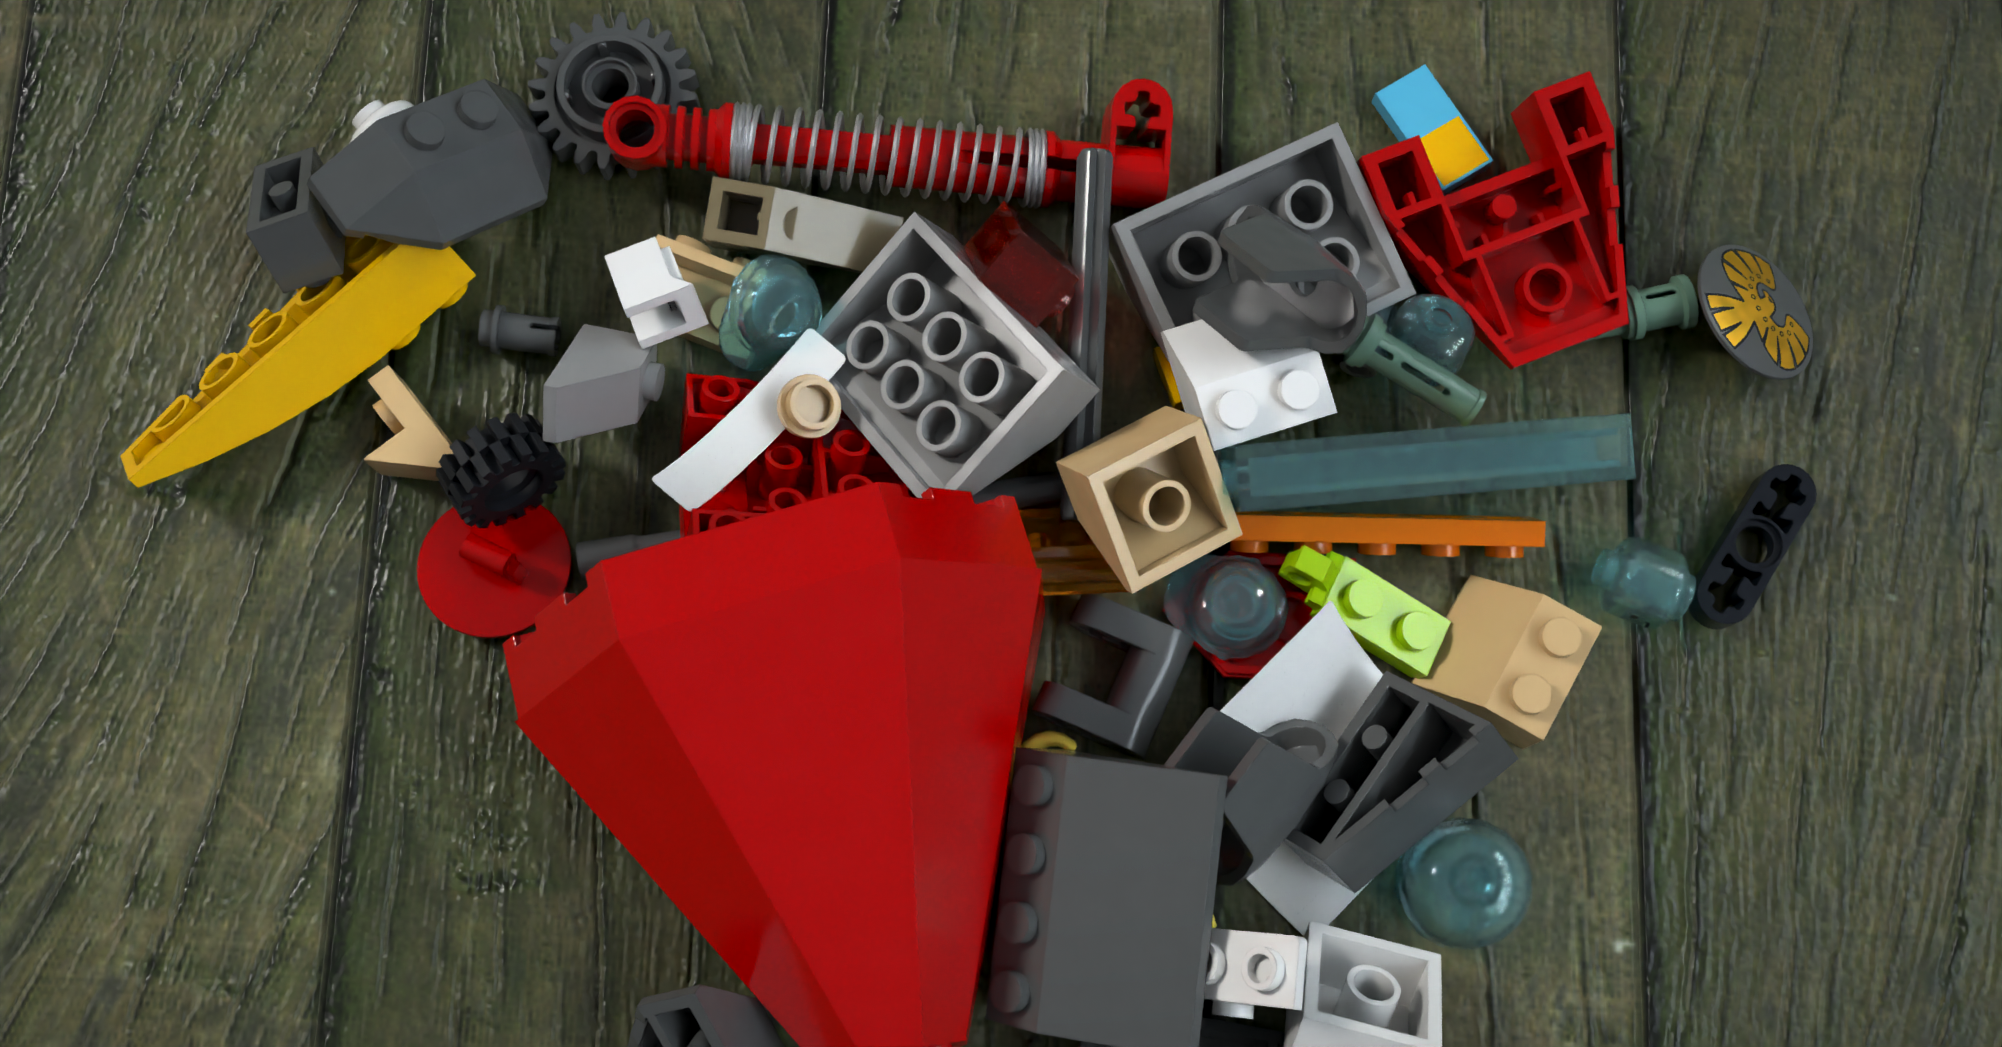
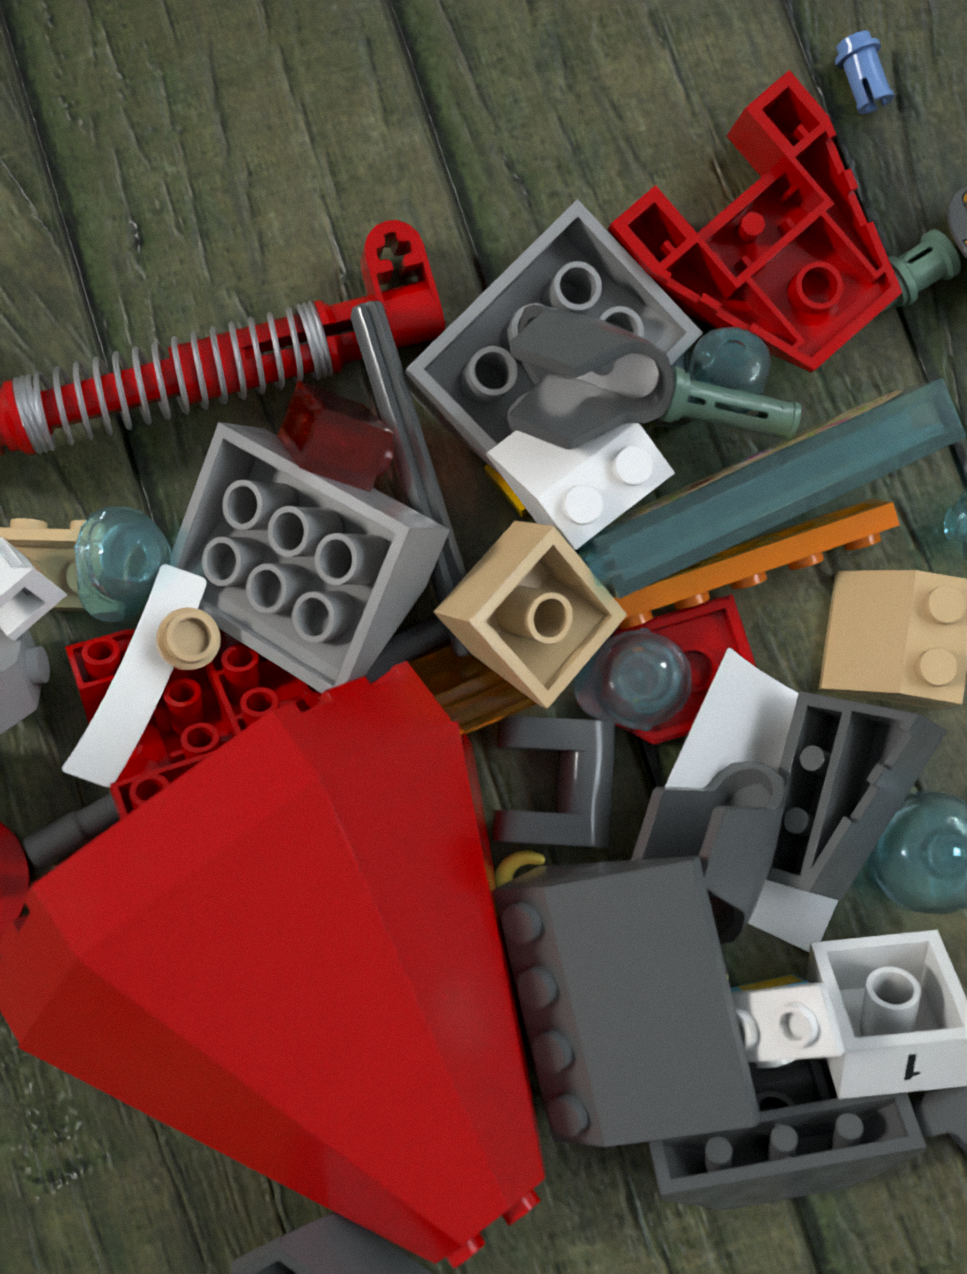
camera: 15 degrees left, 5 degrees up
dark tan slope [702,176,904,273] -> none
lime hinge [1278,545,1451,679] -> none
medium azure tile [1372,64,1494,195] -> none
none -> medium blue pin [835,31,895,114]

